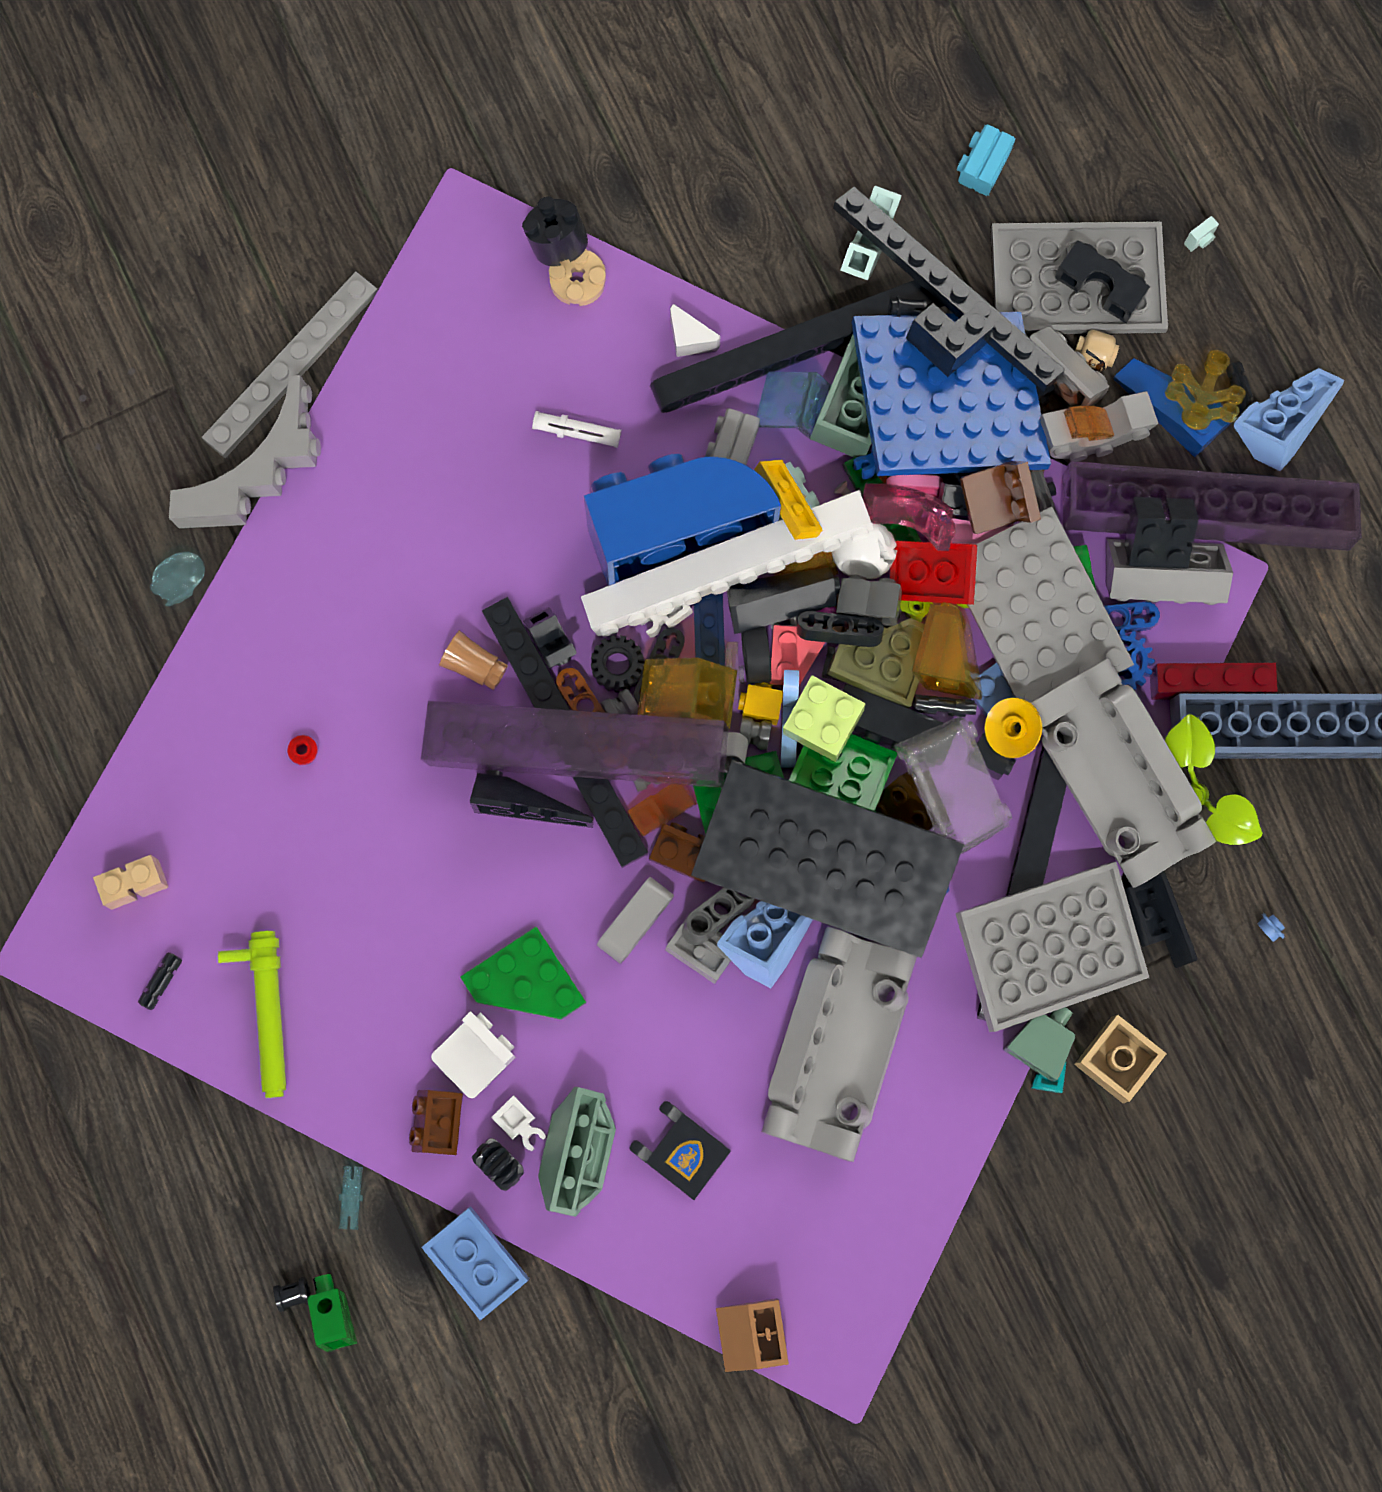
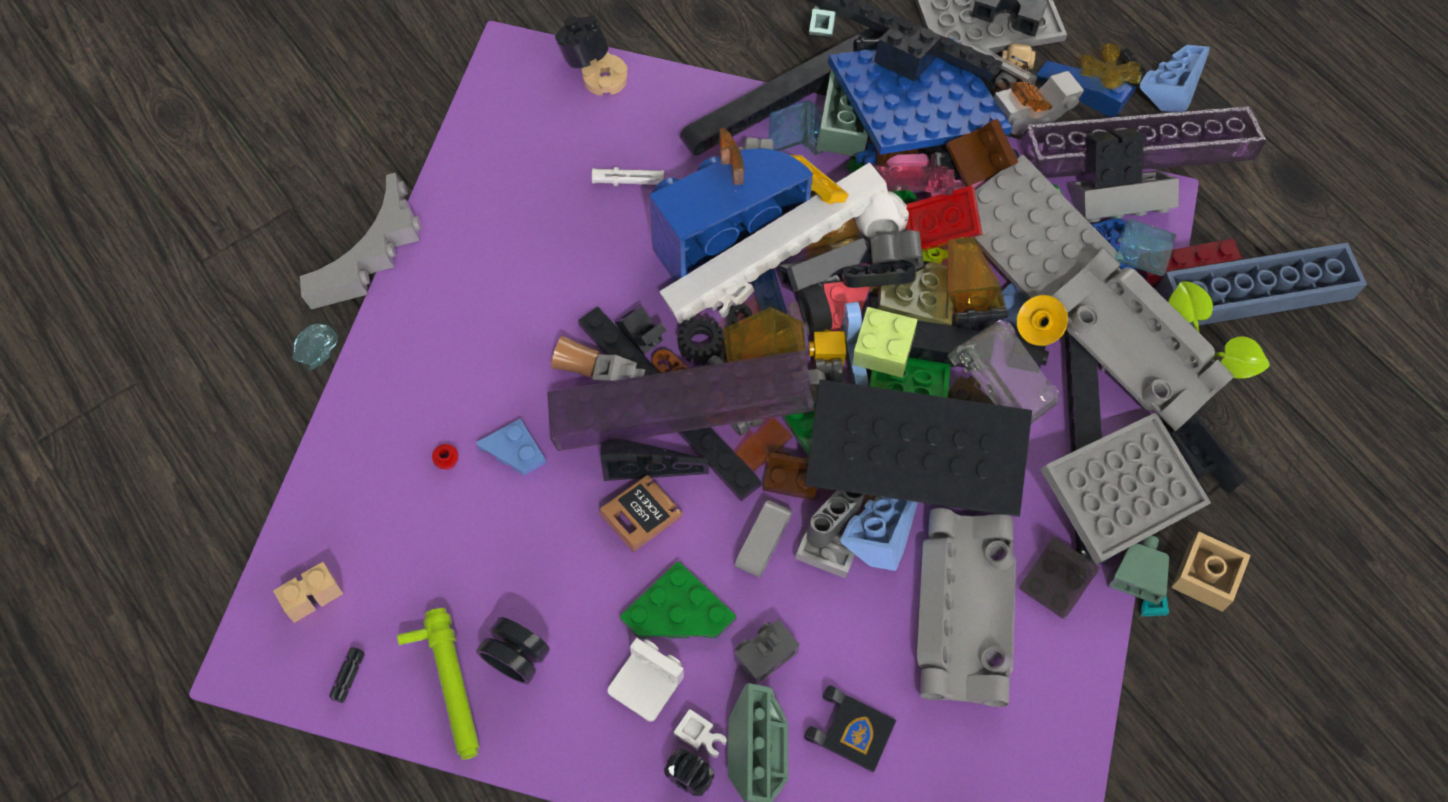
camera: 10 degrees left, 15 degrees down
light grey plate [202,272,378,458] -> none
reddish brown bracket [409,1090,463,1155] -> none
white slope [670,304,720,357] -> none
medium blue plate [1257,913,1285,942] -> none
none -> medium blue wing [476,419,546,476]
none -> black wheel [476,617,550,684]
none -> light grey brick [593,354,645,388]
none -> medium nougat container [600,475,683,553]
none -> clear orange slope [719,128,744,185]
none -> dark grey brick [734,619,800,685]
none -> clear smoke bracket [1019,536,1100,619]
none -> clear light blue bracket [1116,218,1176,276]

